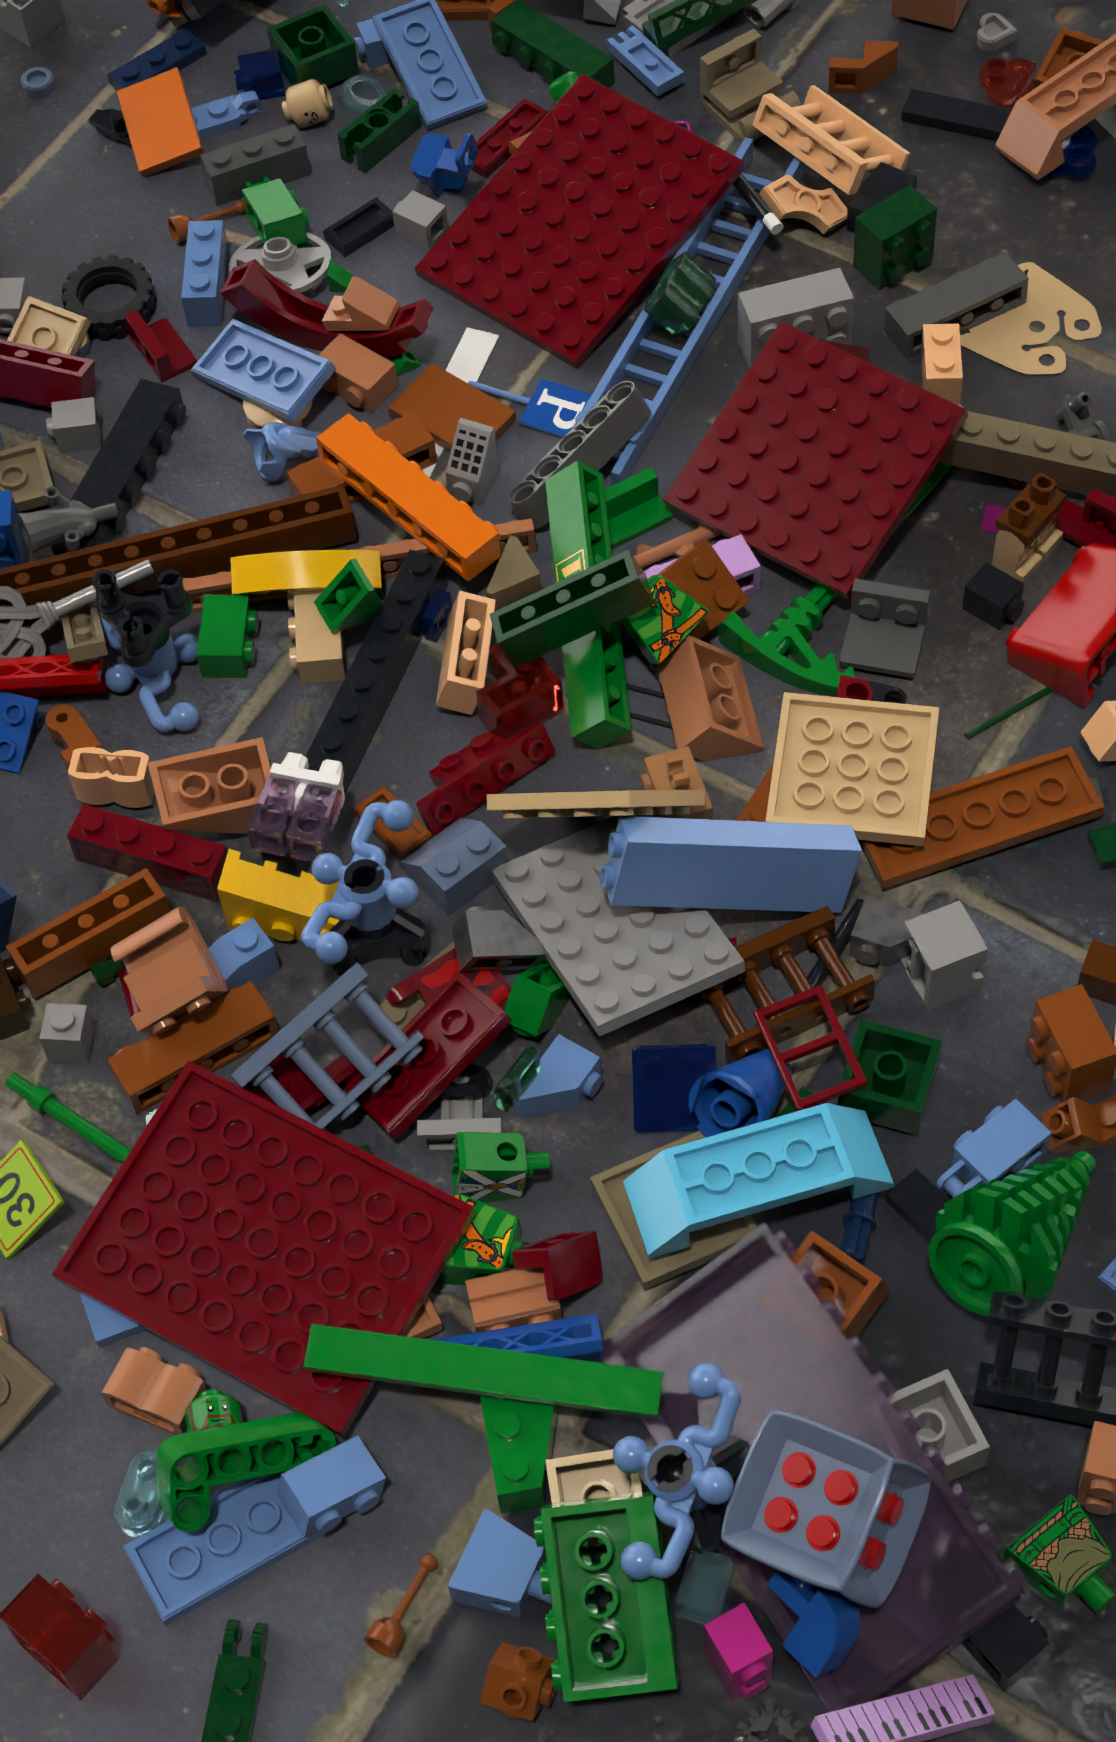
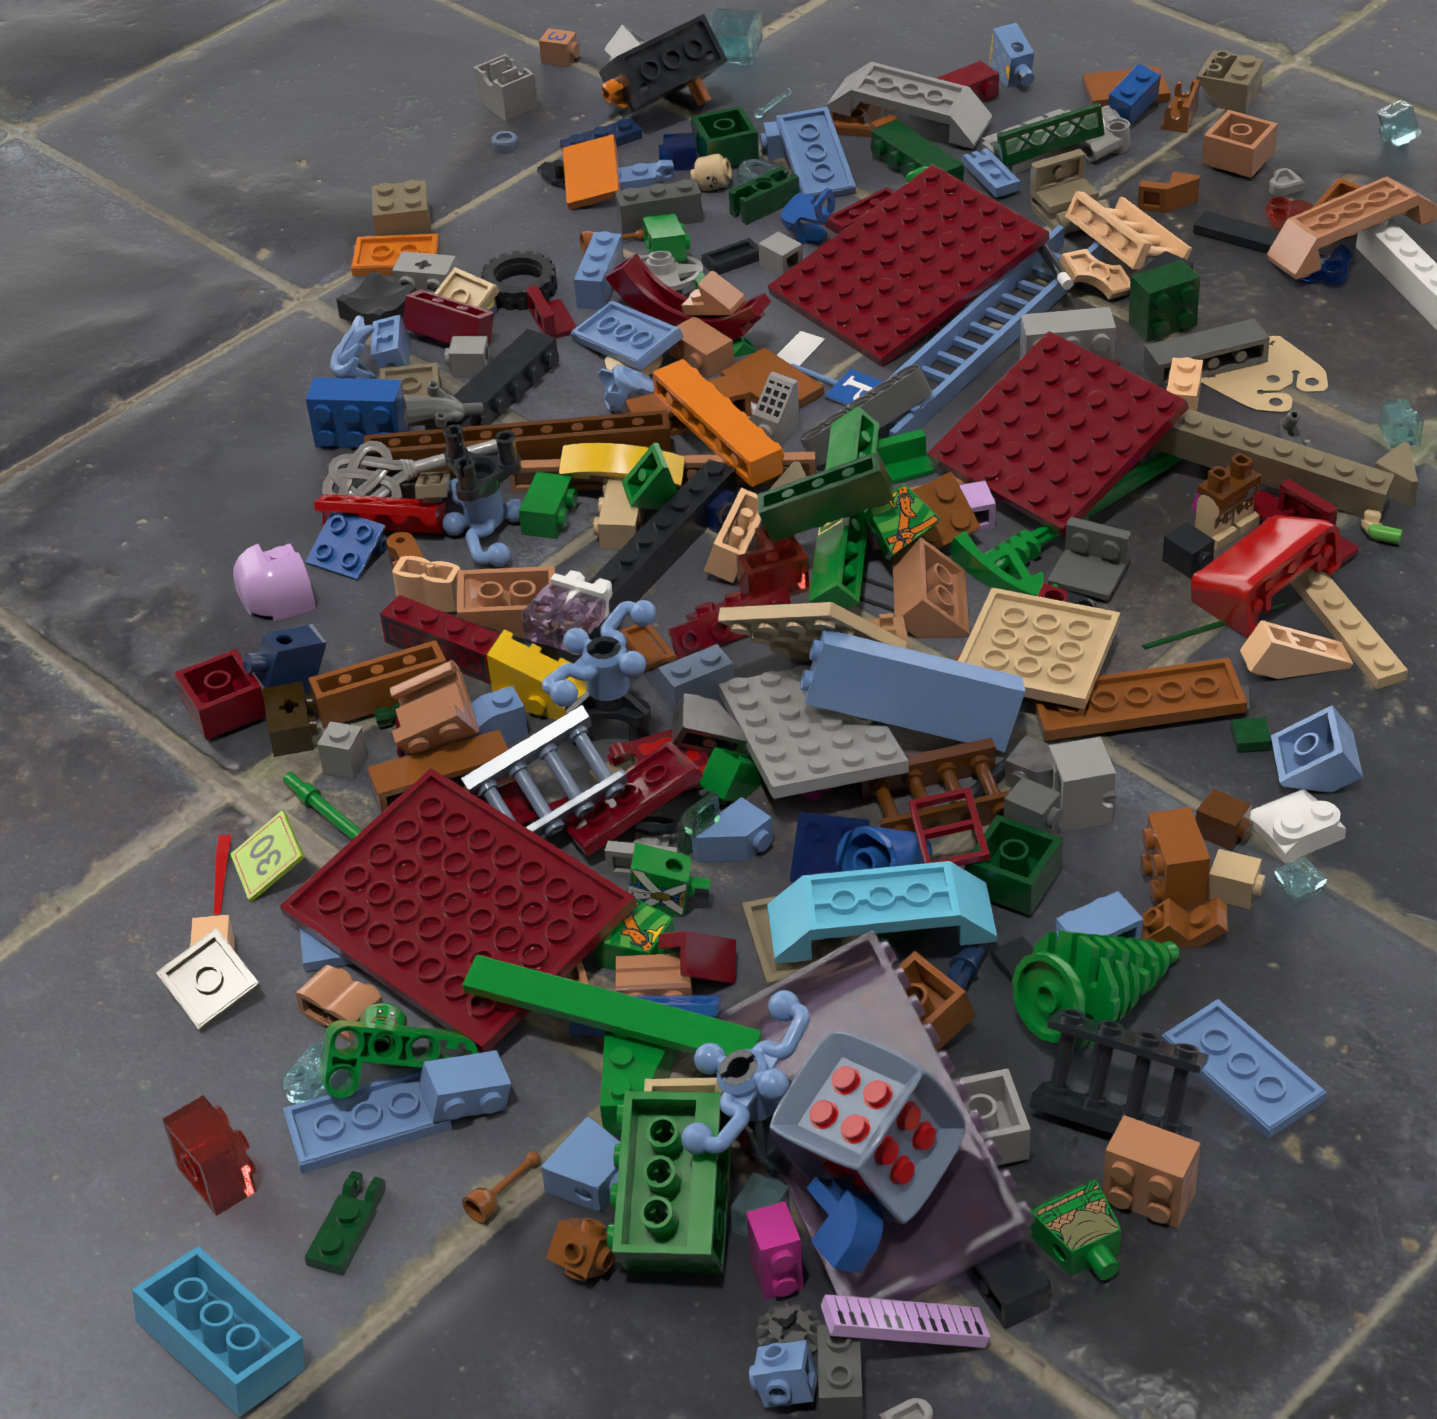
camera: 10 degrees right, 15 degrees down
clear green brick [644,252,716,337] -> none
none -> dark grey brick [1004,777,1063,837]

